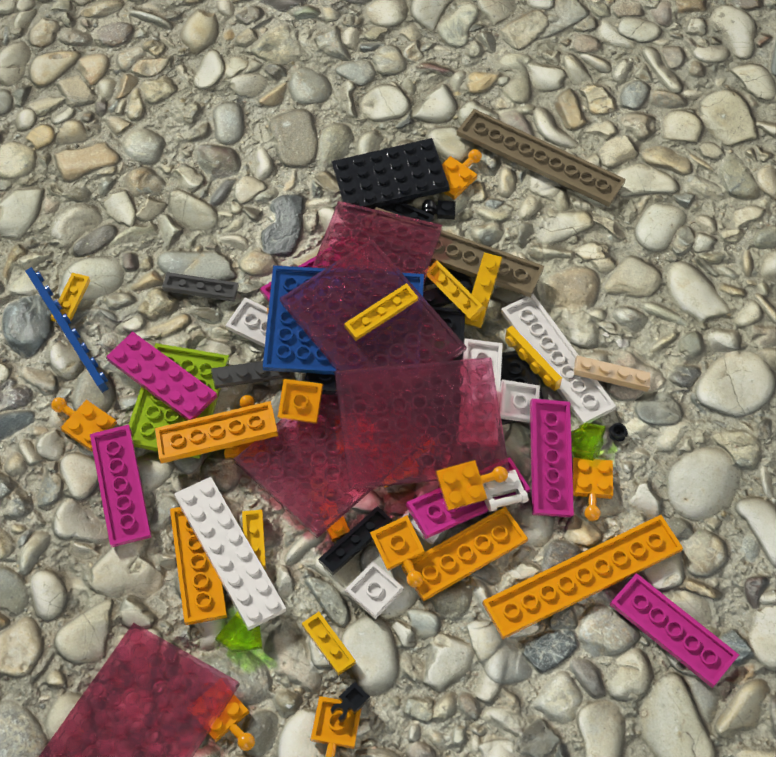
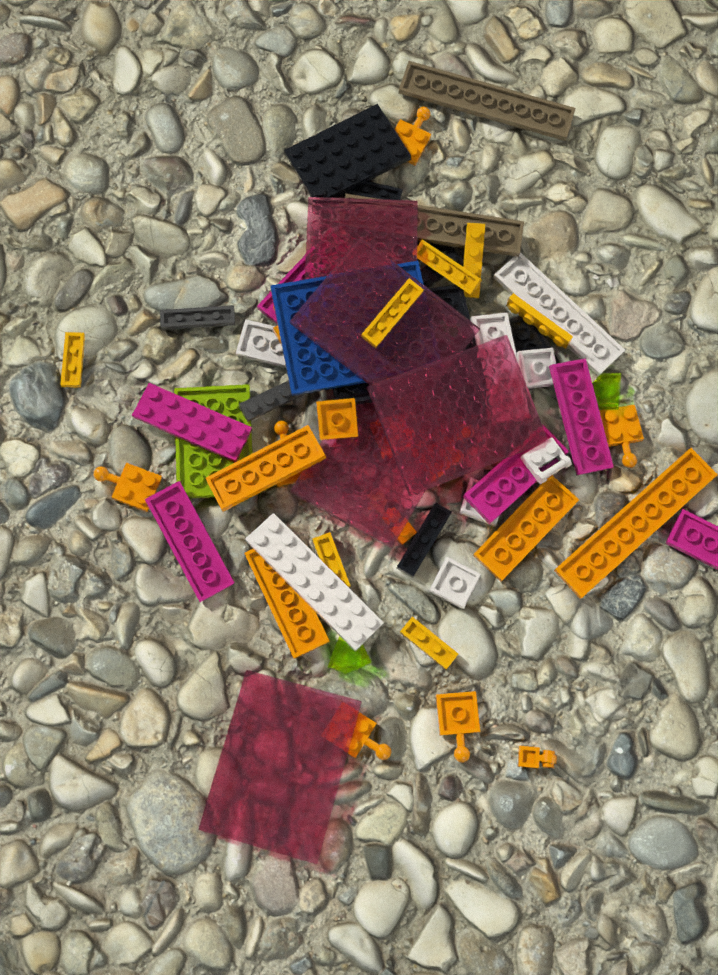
camera: 20 degrees left, 15 degrees up
blue plate [25,267,109,393] -> none
black plate [330,682,370,723] -> none
light orange plate [370,515,425,588] -> none
black plate [422,199,456,220] -> none
light orange plate [436,460,508,511] -> none
tan plate [574,355,650,392] -> none
black plate [609,423,628,442] -> none

